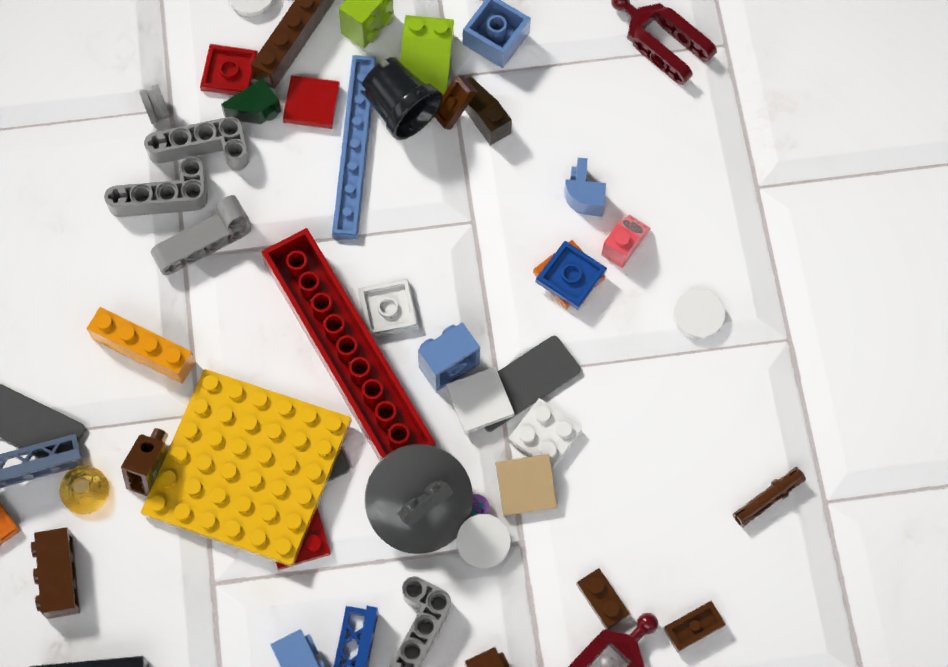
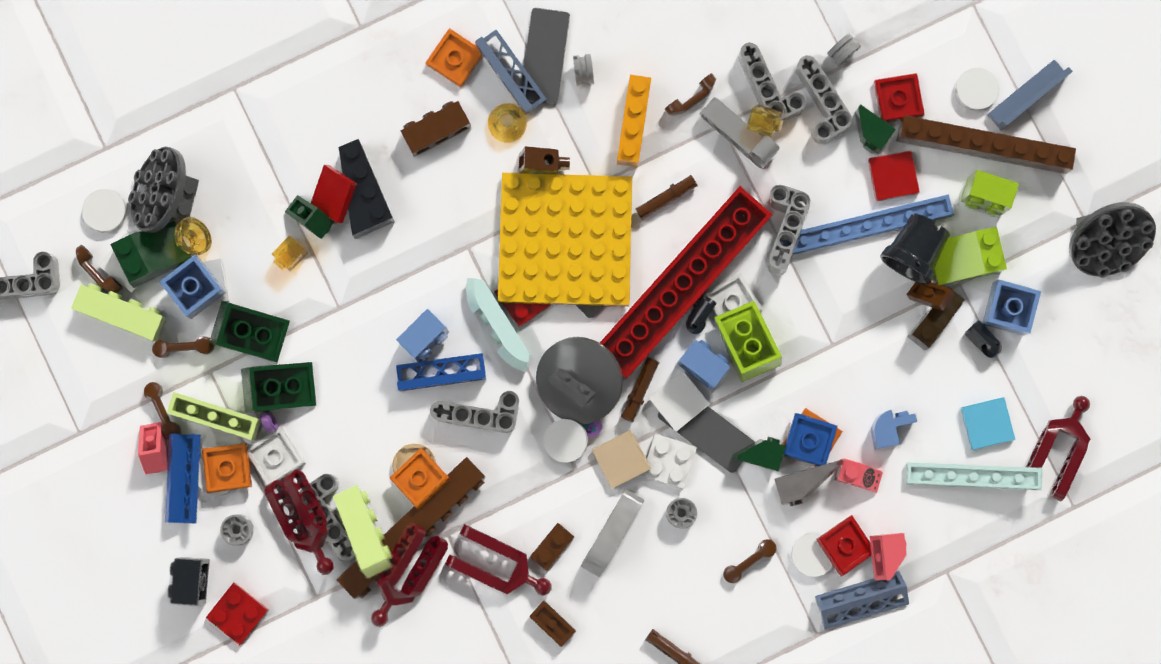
camera: 70 degrees right, 15 degrees up
none -> light aqua brick [466,278,530,372]
none -> light grey wheel [573,54,594,86]
none -> light grey beam [580,489,645,578]
none -> reddish brown pin [621,357,660,423]
none -> reddish brown pin [635,174,698,220]
none -> reddish brown bar [664,73,716,116]
none -> light grey wheel [666,498,698,529]
none -> black piece [686,295,717,334]
none -> lime slope [714,301,782,383]
none -> reddish brown bar [723,539,777,583]
none -> dark green slope [732,437,786,472]
none -> clear yellow brick [746,104,783,137]
none -> light grey beam [768,184,811,276]
none -> slope [774,459,843,507]
none -> sand blue fence [815,571,909,629]
none -> red tile [816,515,872,577]
none -> coral slope [870,533,907,580]
none -> light aqua tile [906,462,1042,491]
none -> medium azure tile [960,397,1016,450]
none -> black piece [964,320,1002,358]

